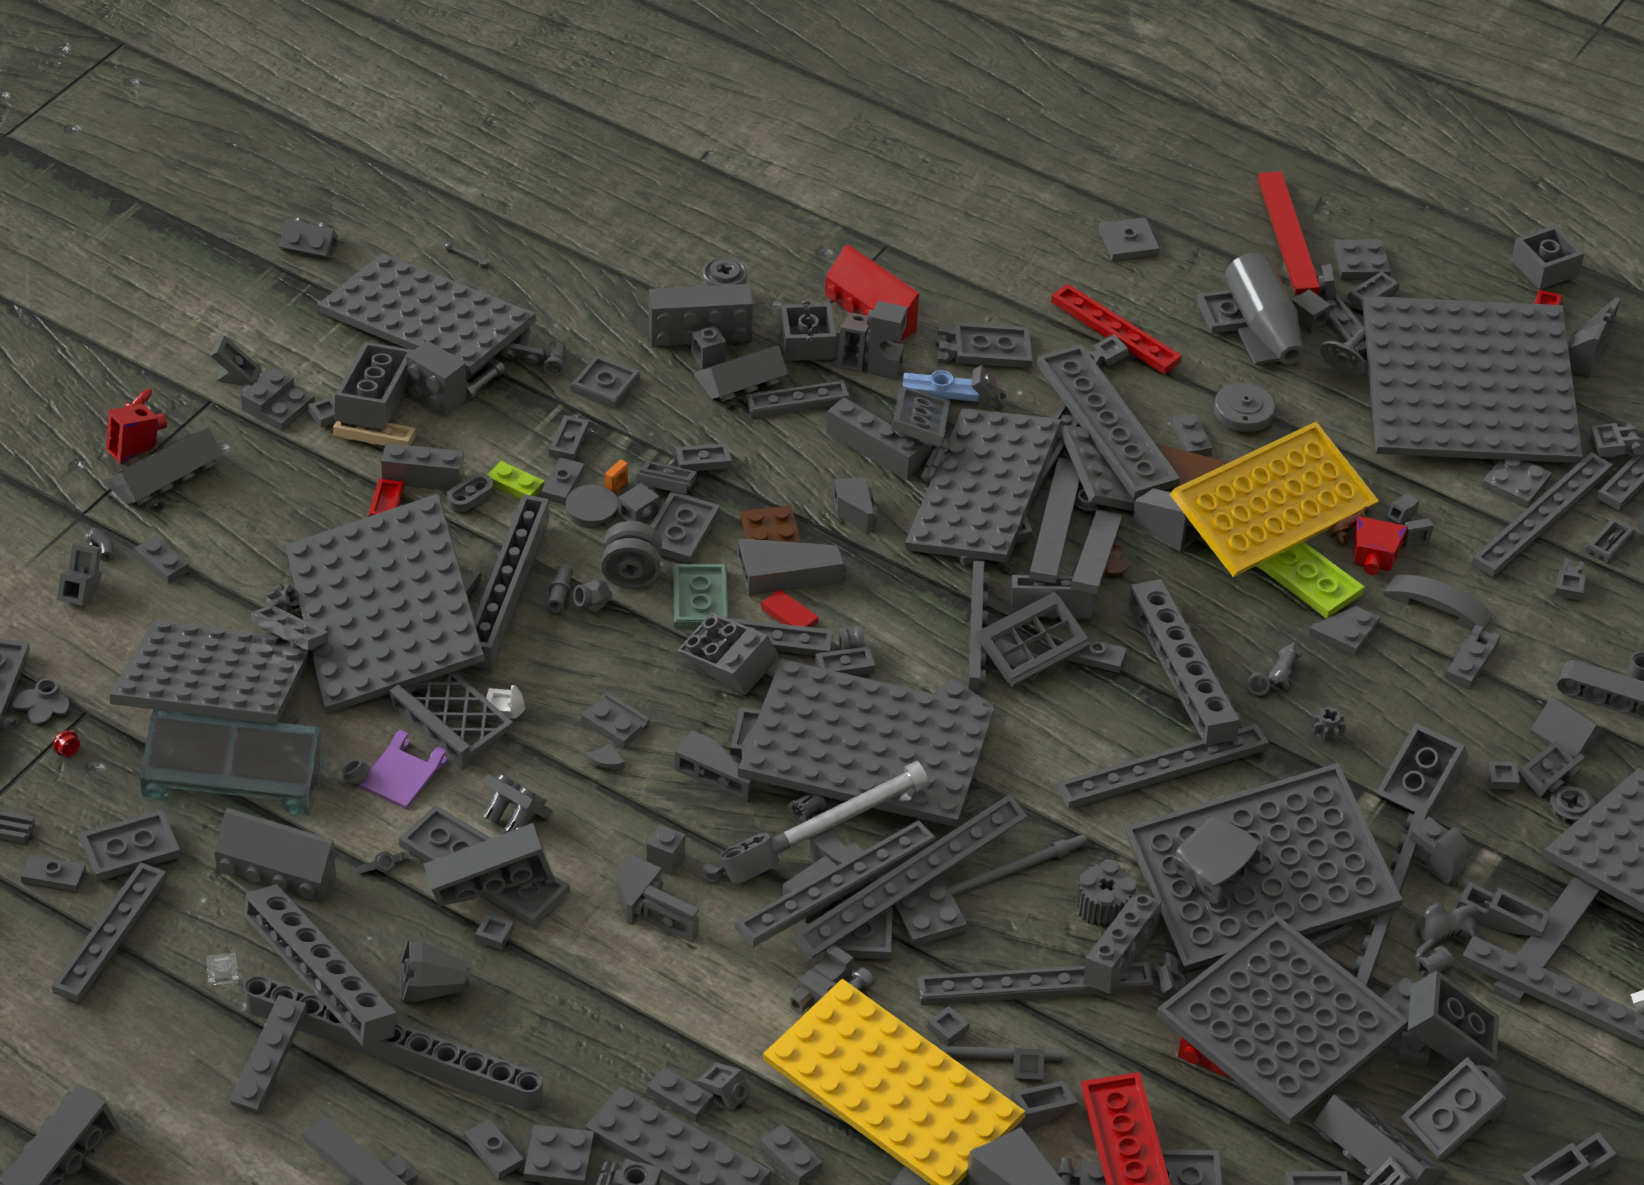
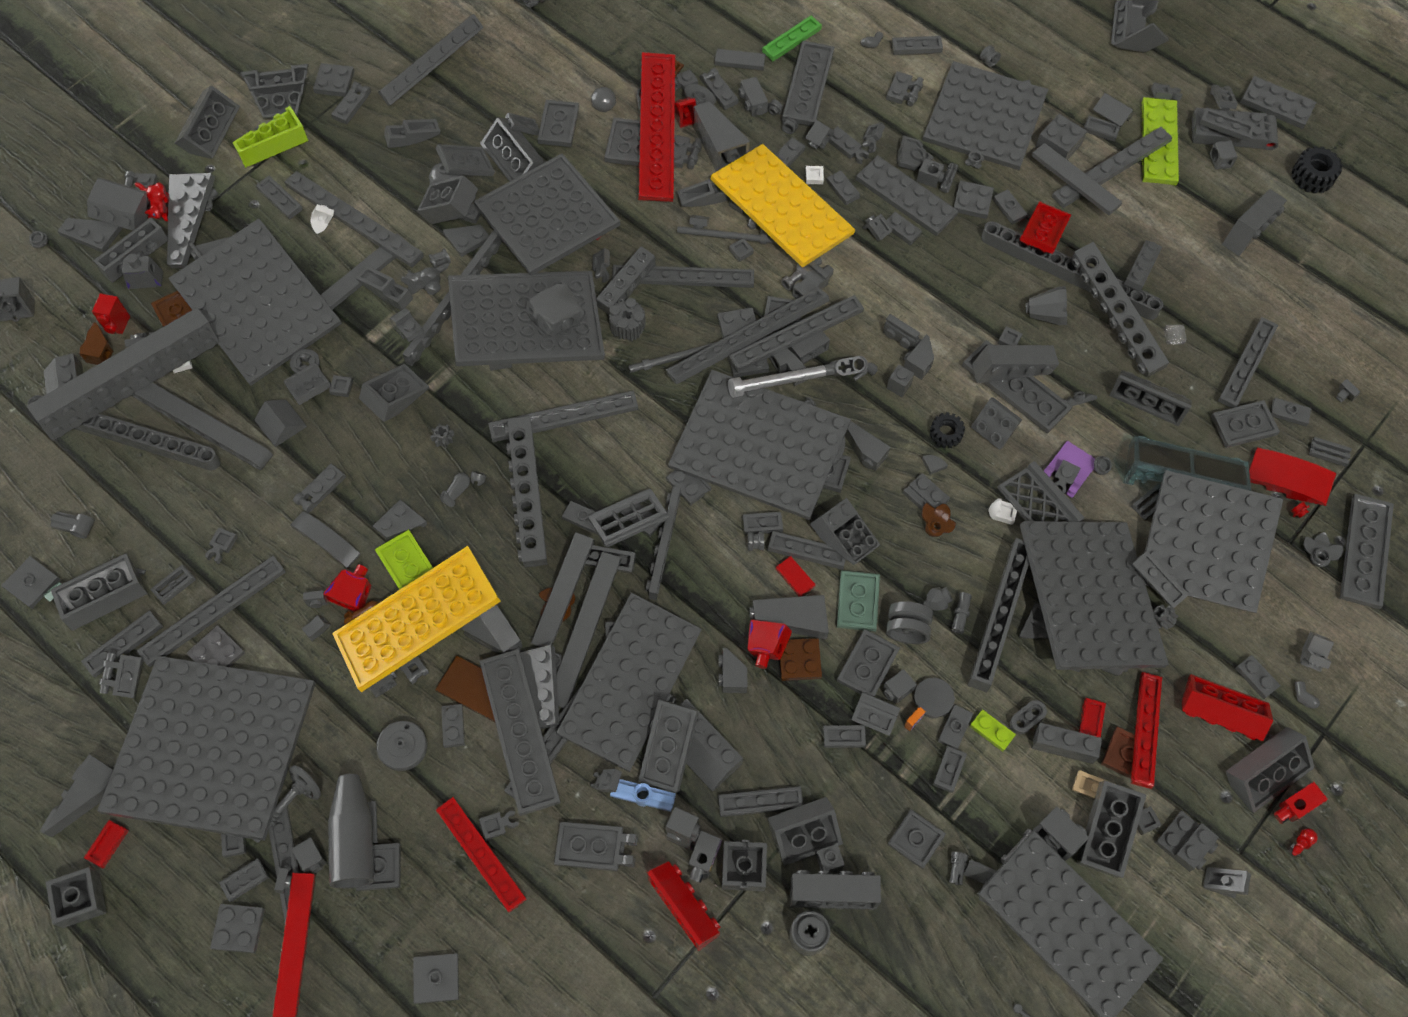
camera: 170 degrees left, 20 degrees up
none -> red torso [748,620,792,669]
none -> white plate [806,166,824,184]
none -> reddish brown plate [922,503,956,537]
none -> black tyre [930,412,965,449]
none -> red plate [1020,201,1071,254]
none -> dark grey plate [1054,460,1081,494]
none -> copper plate [1101,727,1135,779]
none -> red tile [1131,672,1162,789]
none -> red slope [1182,674,1273,741]
none -> red slope [1247,447,1336,506]

